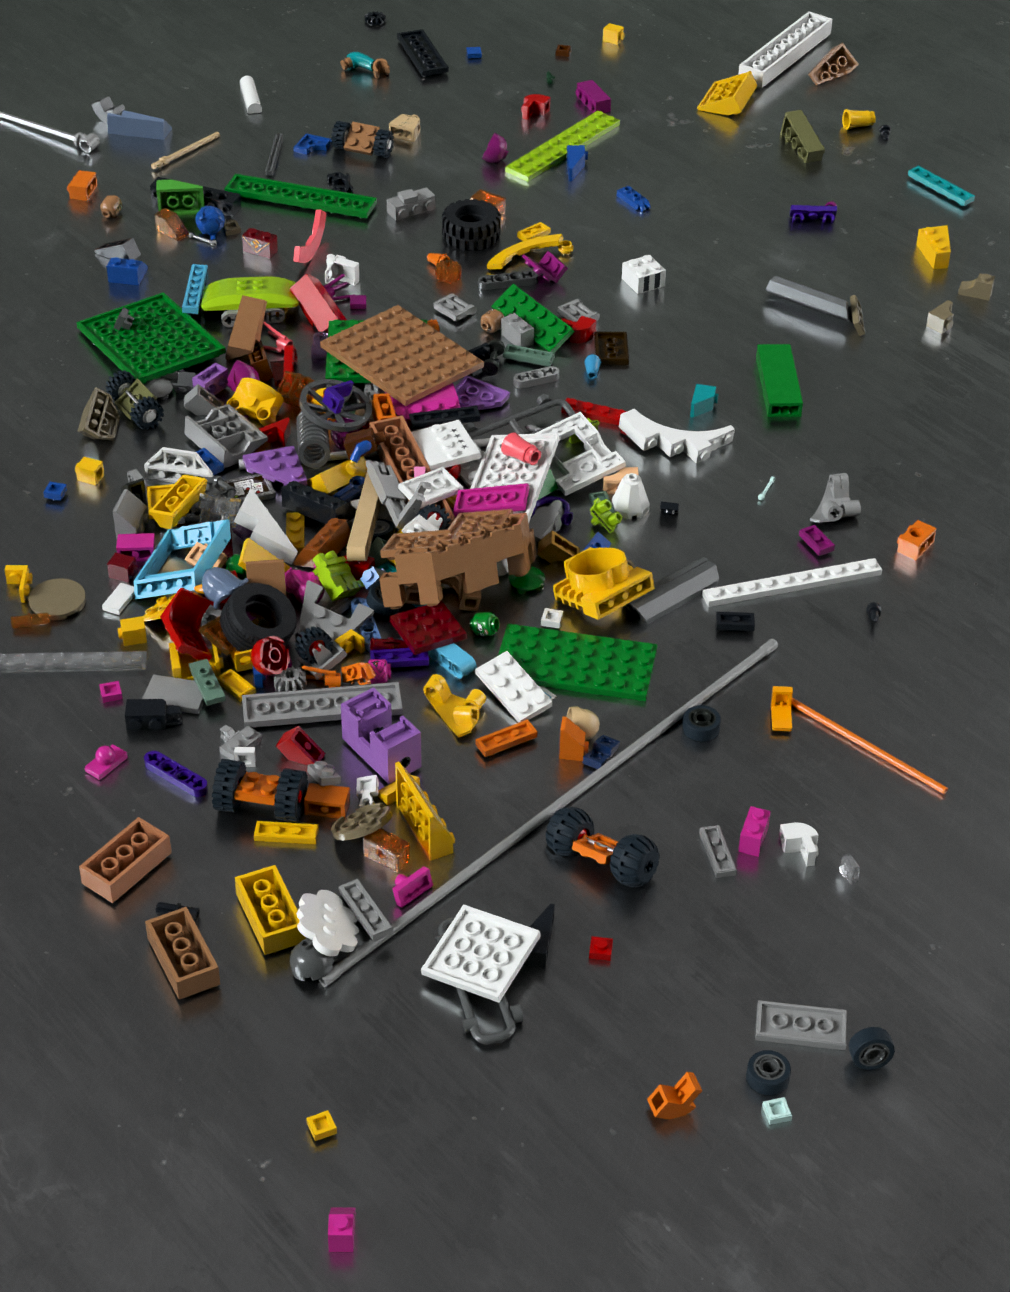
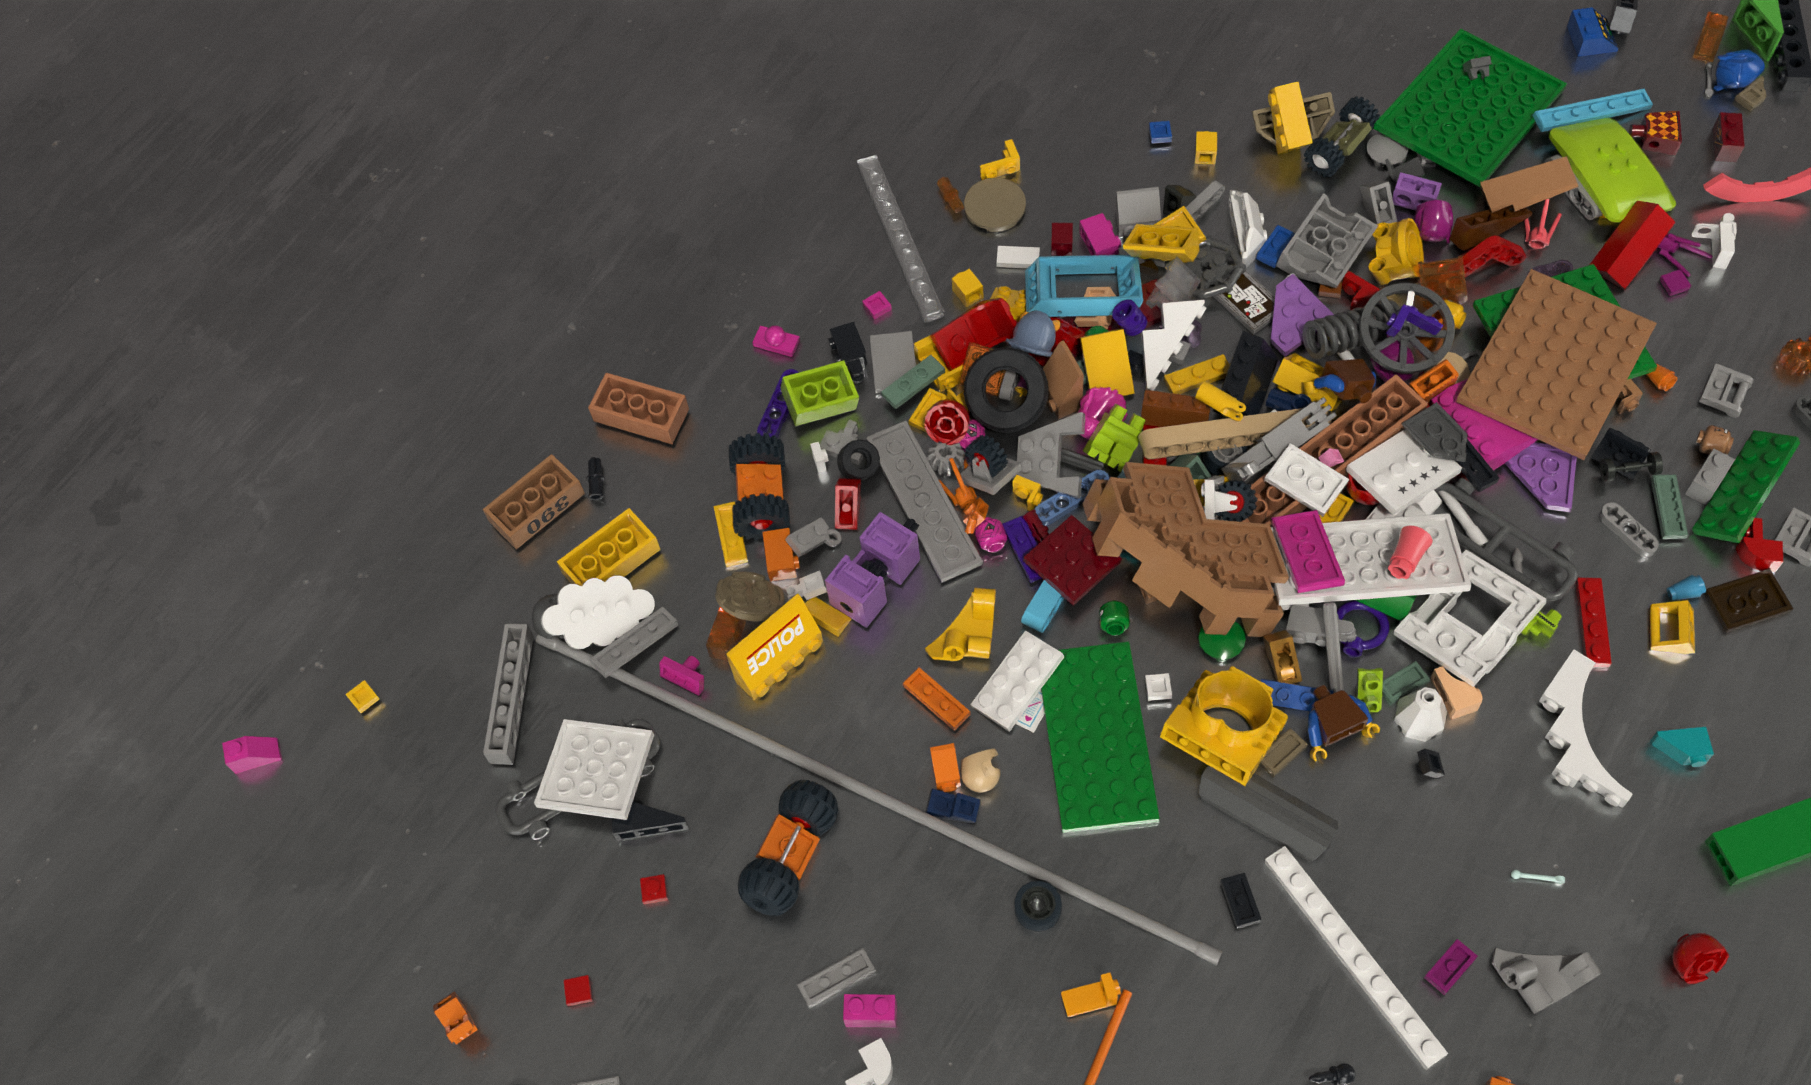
camera: 80 degrees right, 20 degrees up
none -> light grey brick [483,624,534,765]
none -> red tile [564,975,593,1006]
none -> lime brick [781,360,859,426]
none -> black tyre [837,439,880,481]
none -> dark purple piece [1112,299,1147,336]
none -> yellow piece [1195,381,1246,421]
none -> yellow wedge [1268,82,1313,155]
none -> reddish brown torso [1308,685,1380,761]
none -> light grey axle [1323,602,1344,693]
none -> dark grey tile [1402,402,1467,462]
none -> dark red torso [1629,111,1682,155]
none -> yellow tile [1650,600,1695,654]
none -> red cylinder [1672,933,1729,984]

